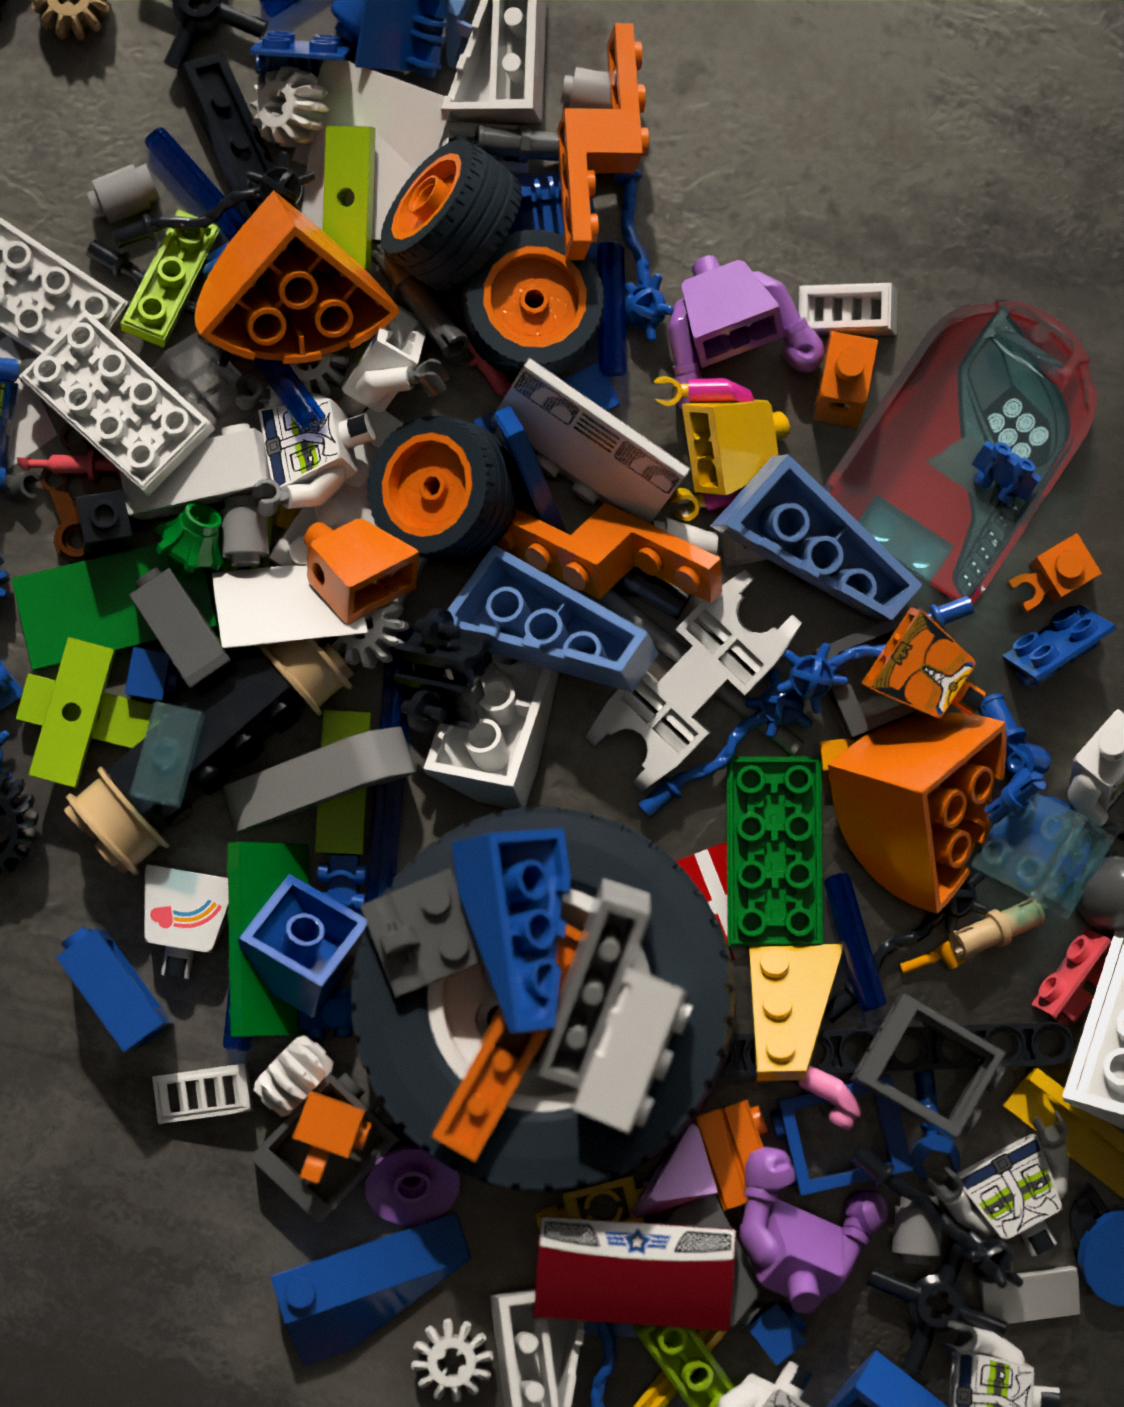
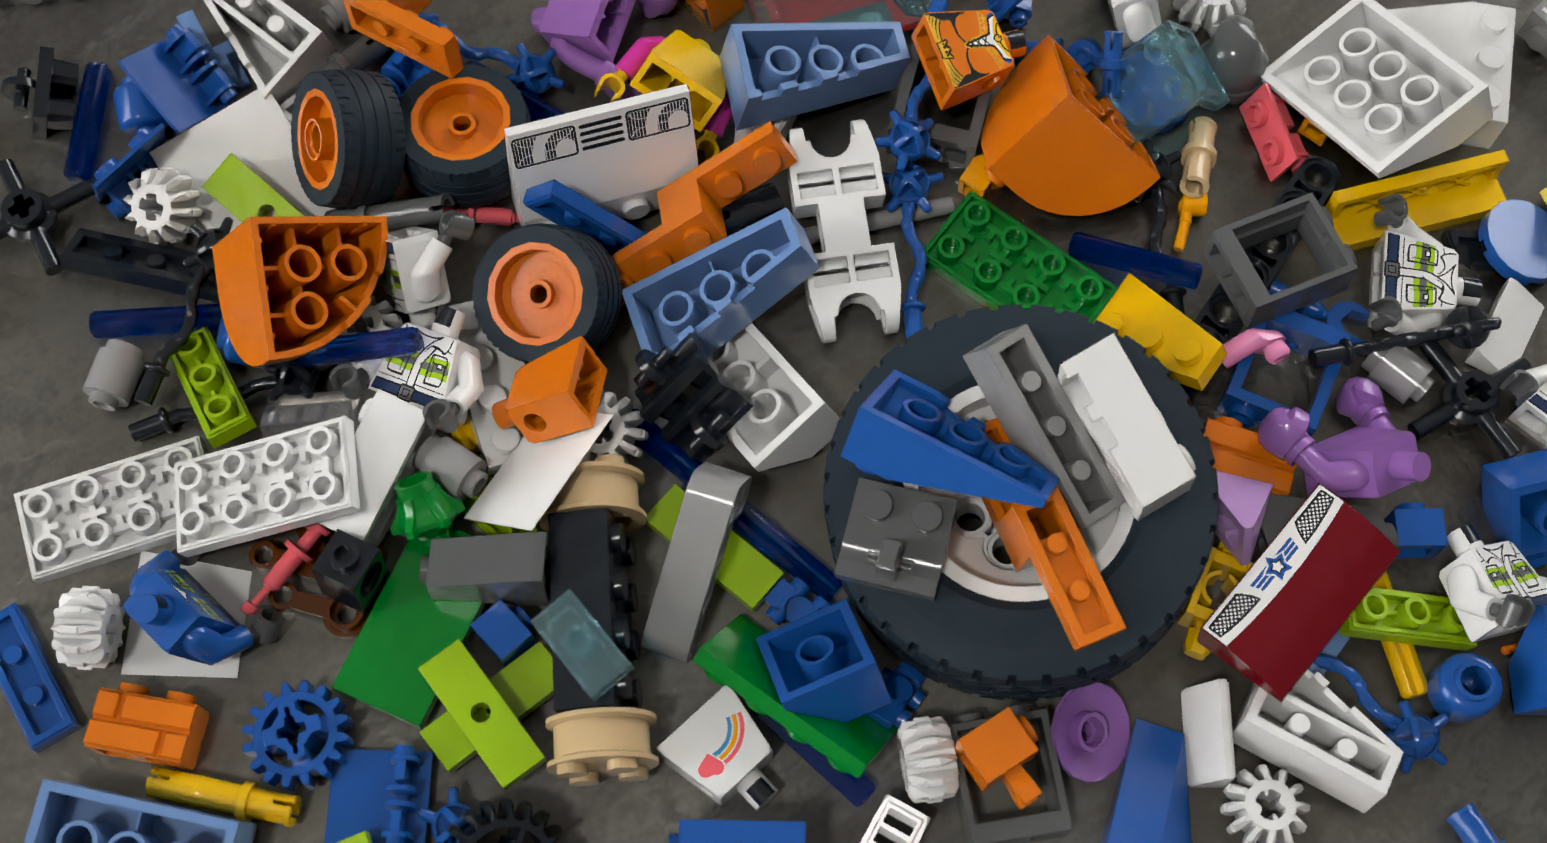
camera: 50 degrees left, 15 degrees down
none -> white slope [1181,679,1236,788]

